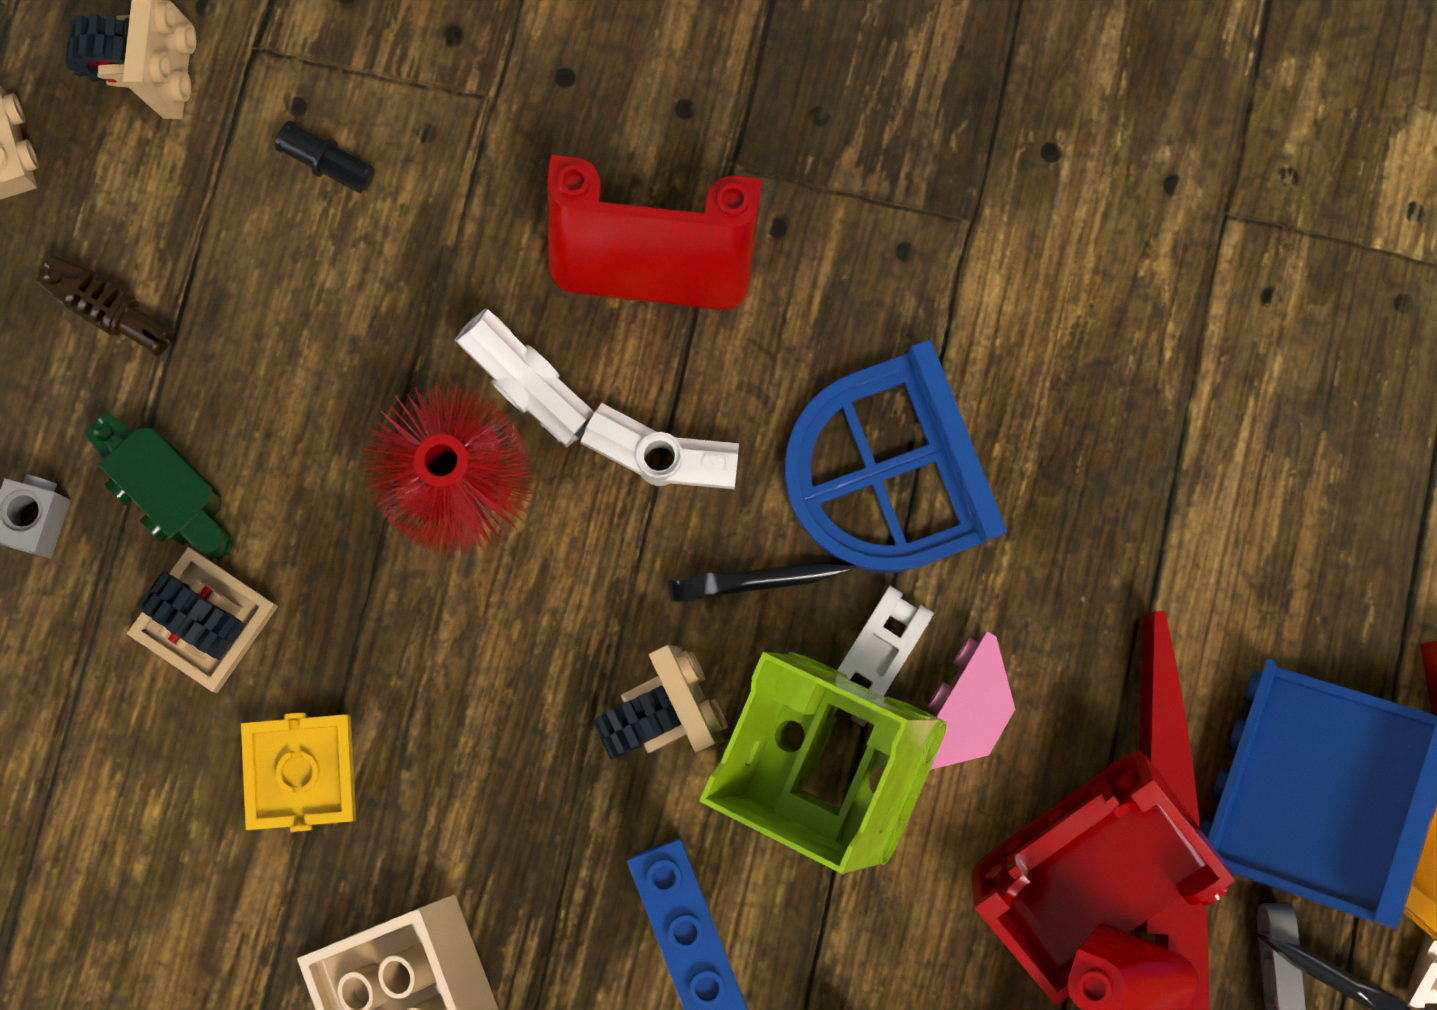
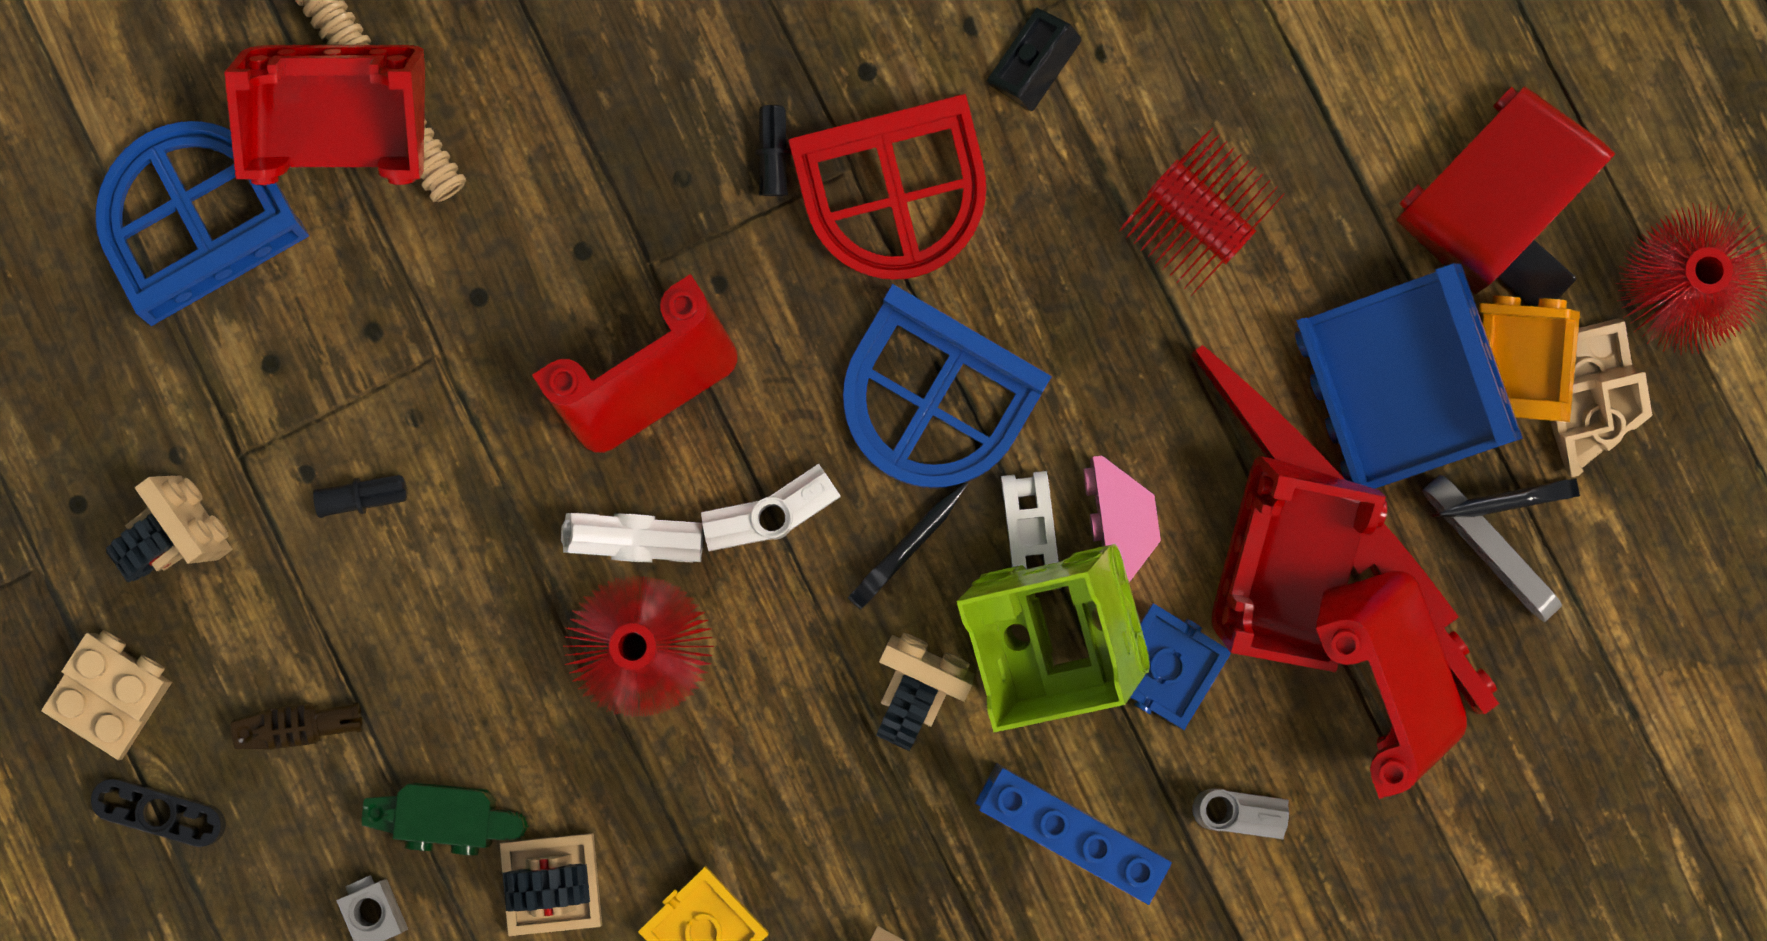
camera: 30 degrees left, 5 degrees up
none -> black axle [755,105,791,197]
none -> red window [788,94,986,280]
none -> black slope [986,7,1081,111]
none -> red piece [1119,127,1285,296]
none -> blue plate [1130,603,1231,730]

